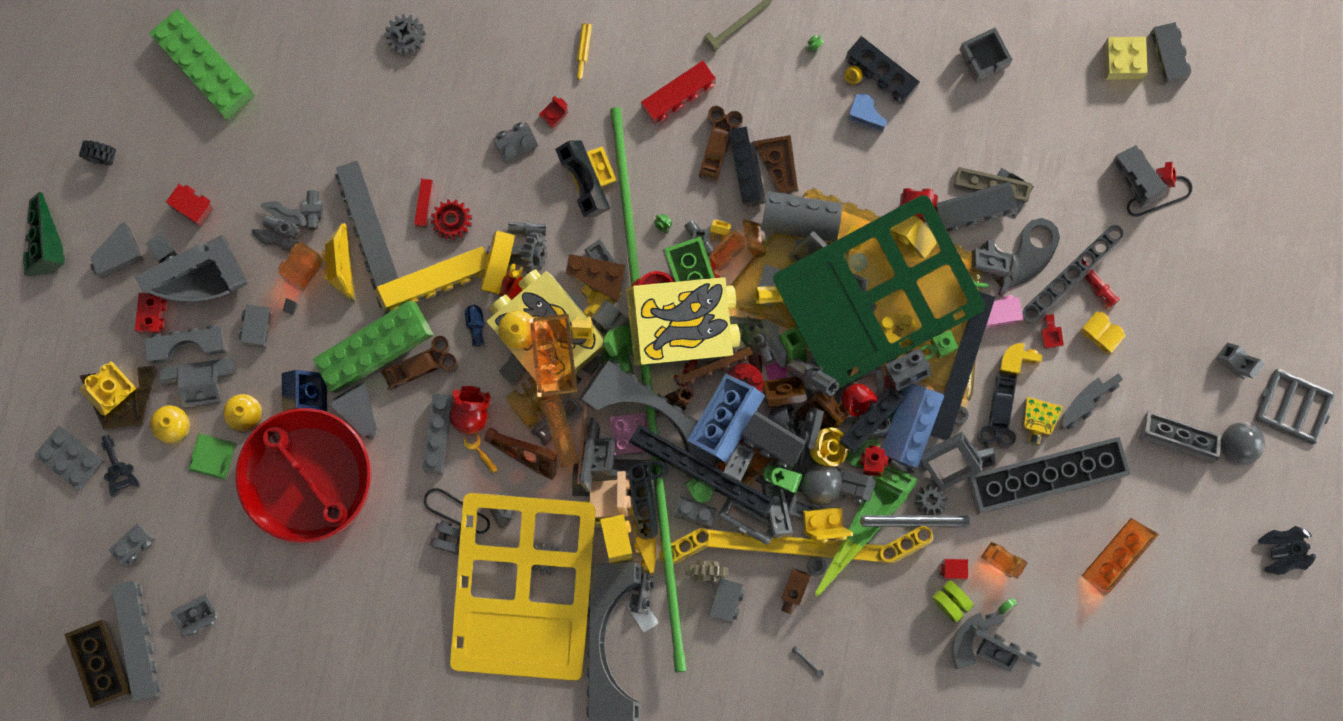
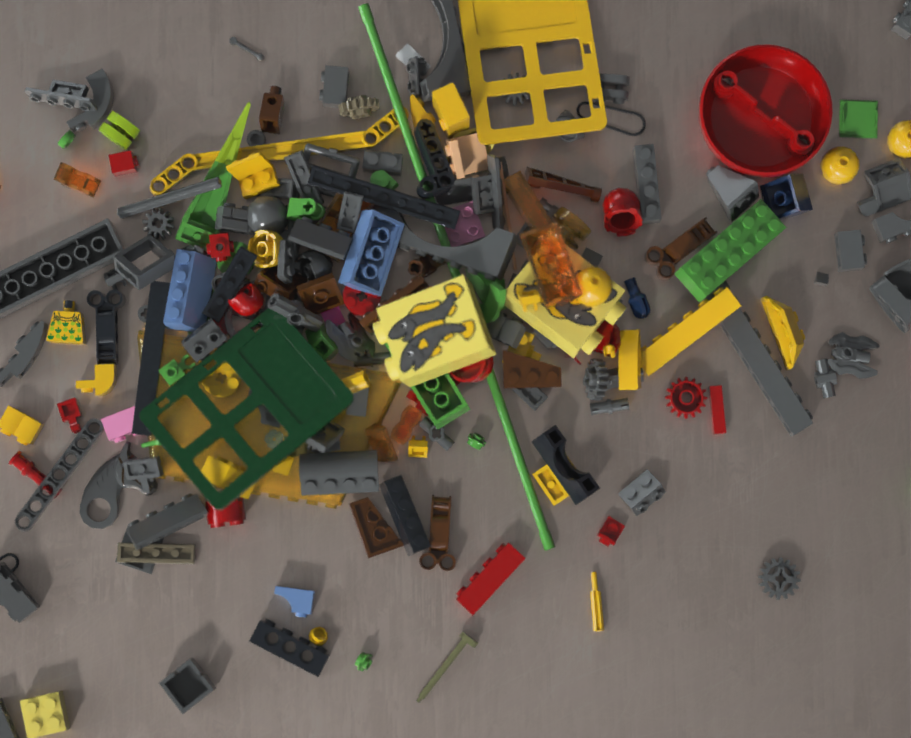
camera: 170 degrees right, 5 degrees up
clear orange brick [278,241,324,292] -> none
yellow piece [463,434,498,474] -> none

